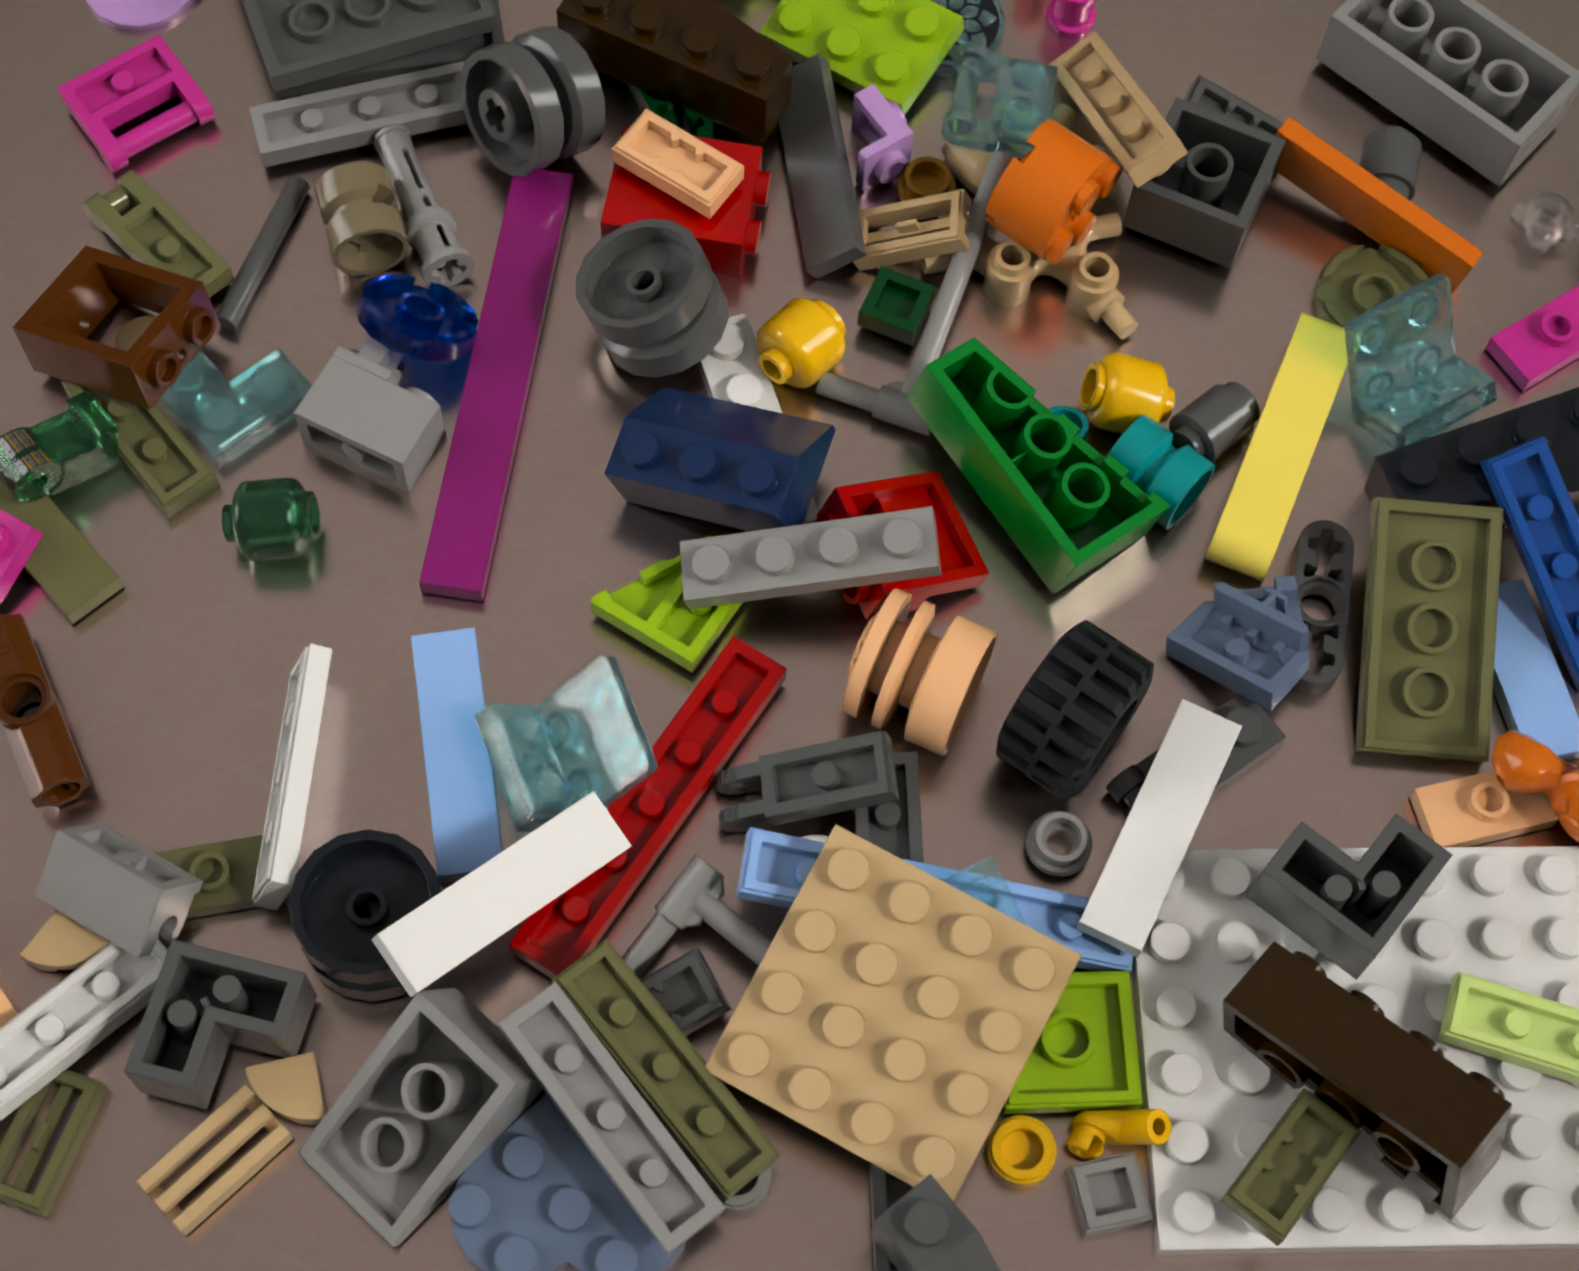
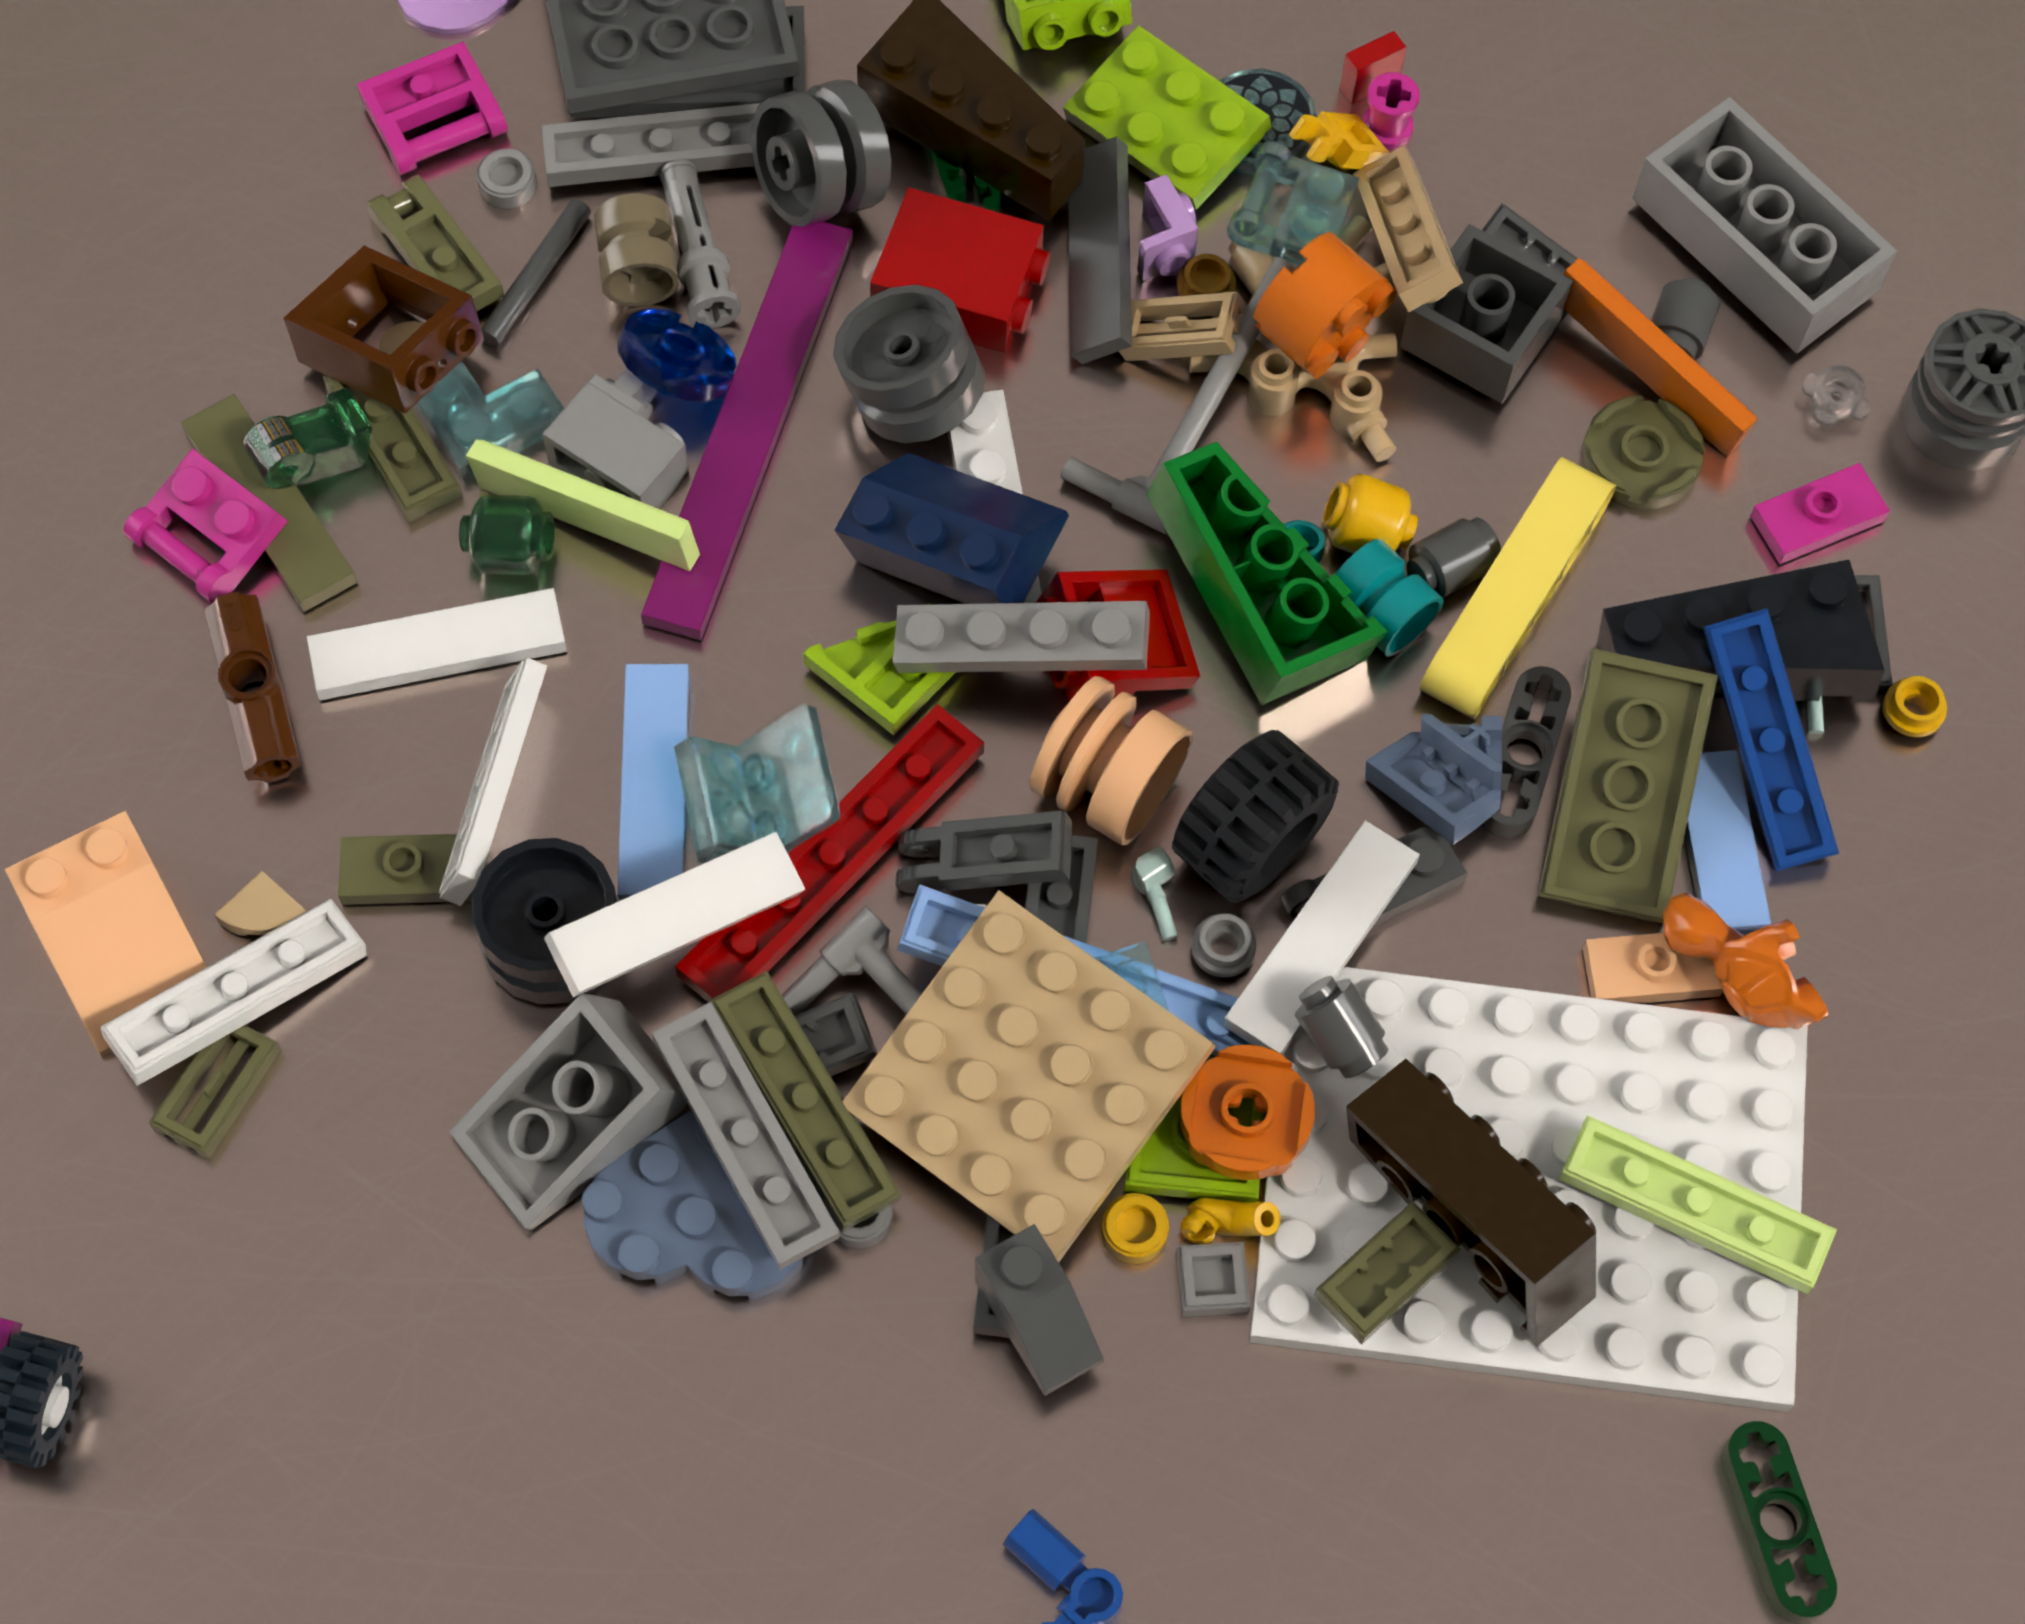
camera: 10 degrees right, 0 degrees up
light grey hinge [34,822,203,958] -> none
dark grey brick [124,939,317,1109] -> none
tan tile [136,1084,294,1236] -> none
tan tile [245,1052,327,1125] -> none
light nougat plate [611,108,744,219] -> none
yellow head [756,298,846,388] -> none
dark green plate [857,266,937,346] -> none
dark grey brick [1246,814,1453,980] -> none
clear light blue bracket [1344,273,1497,450] -> none
none -> white tile [307,588,567,701]
none -> yellowish green tile [466,439,700,572]
none -> light grey tile [476,149,537,209]
none -> light aqua hand [1131,847,1178,941]
none -> orange plate [1179,1045,1315,1180]
none -> yellow plate [1289,111,1390,171]
none -> dark grey brick [1295,976,1389,1078]

